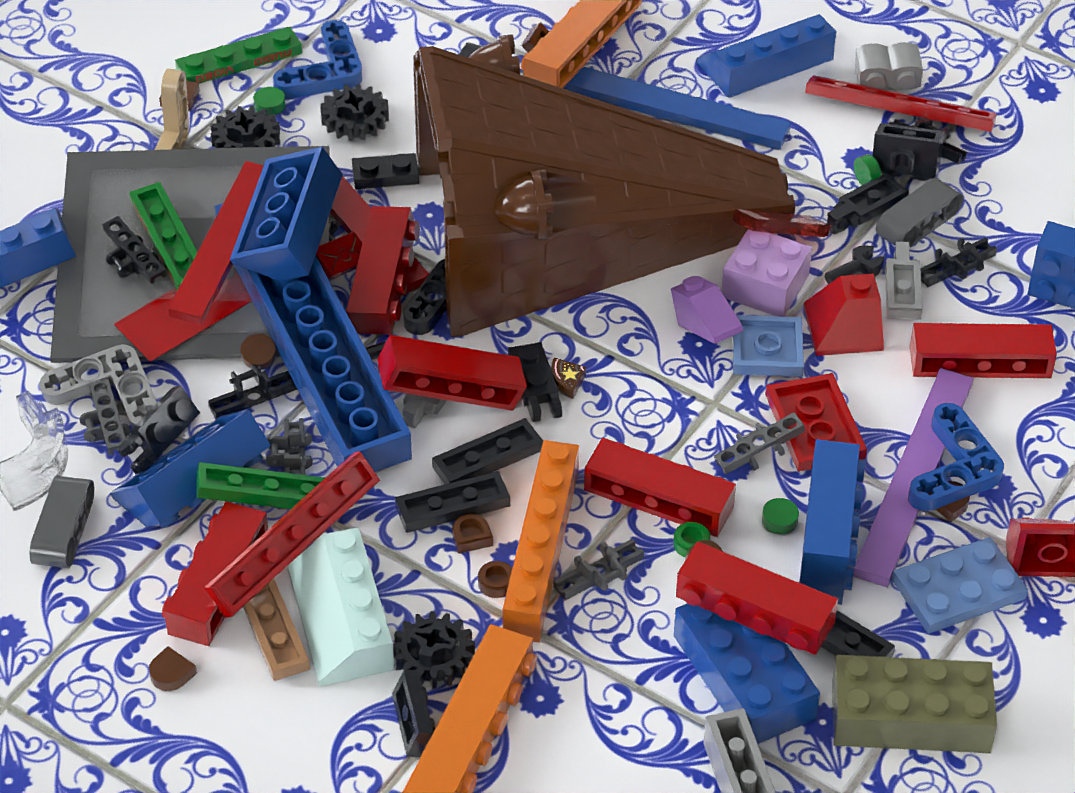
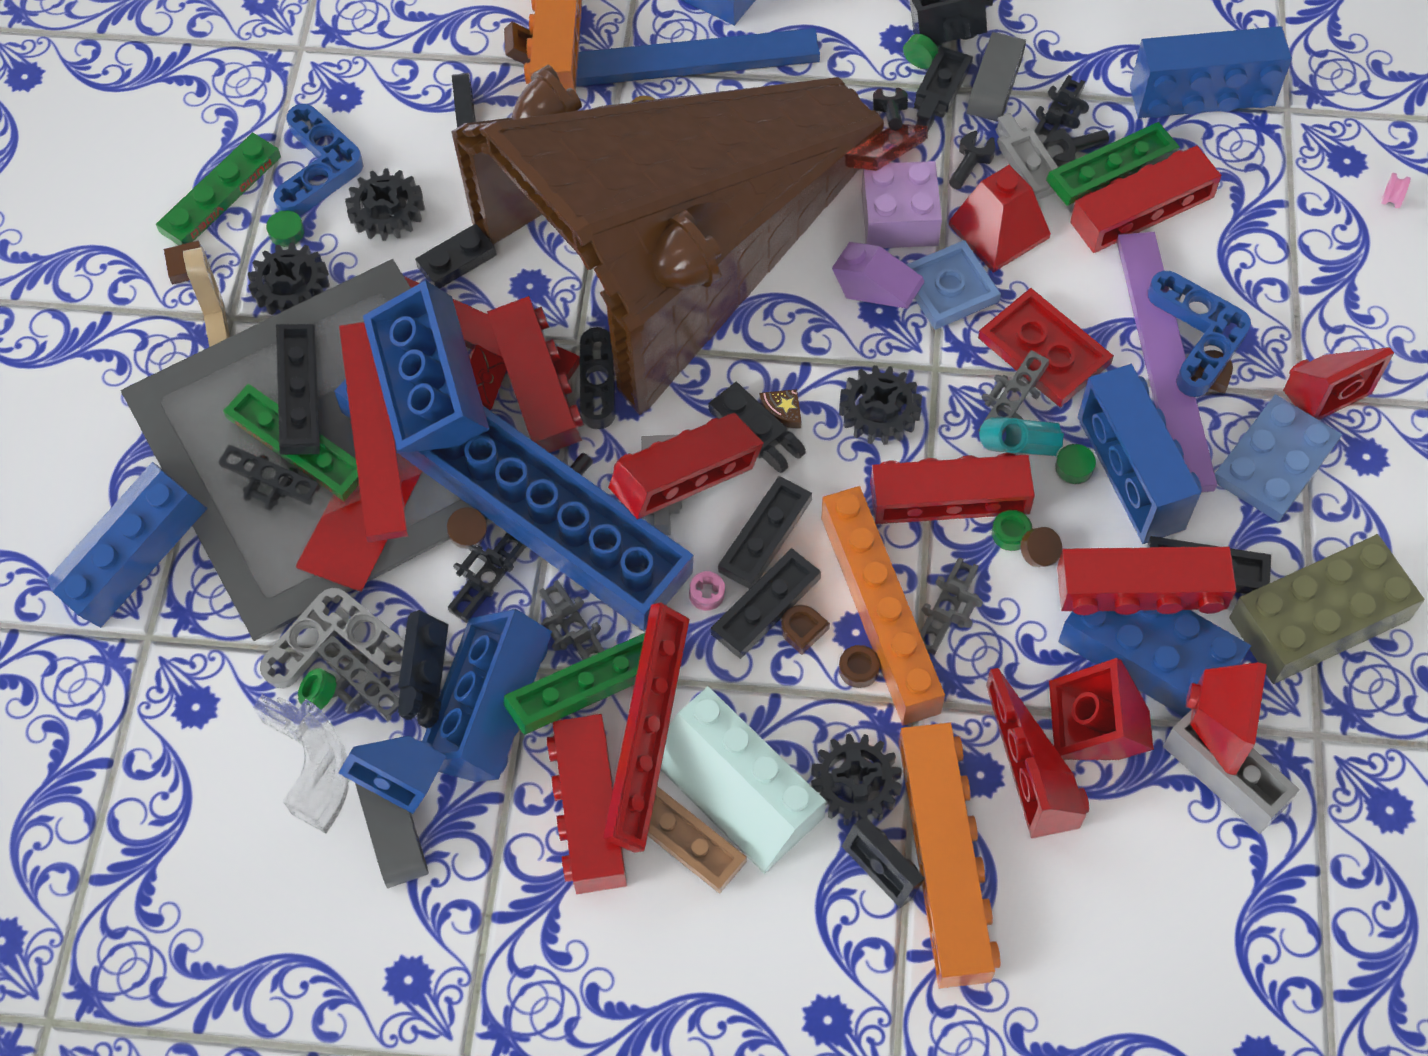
camera: 25 degrees left, 15 degrees up
reddish brown tile [149,646,197,691] -> none
none -> black tile [276,324,320,455]
none -> green tile [298,668,336,711]
none -> blue slope [338,735,446,814]
none -> bright pink bush [689,571,725,611]
none -> black gear [839,365,922,445]
none -> black bar [873,88,908,131]
none -> teal piece [979,417,1064,456]
none -> red wedge [986,668,1090,839]
none -> black bar [1043,128,1109,167]
none -> green plate [1046,122,1180,206]
none -> red slope [1049,658,1154,760]
none -> red slope [1186,662,1267,775]

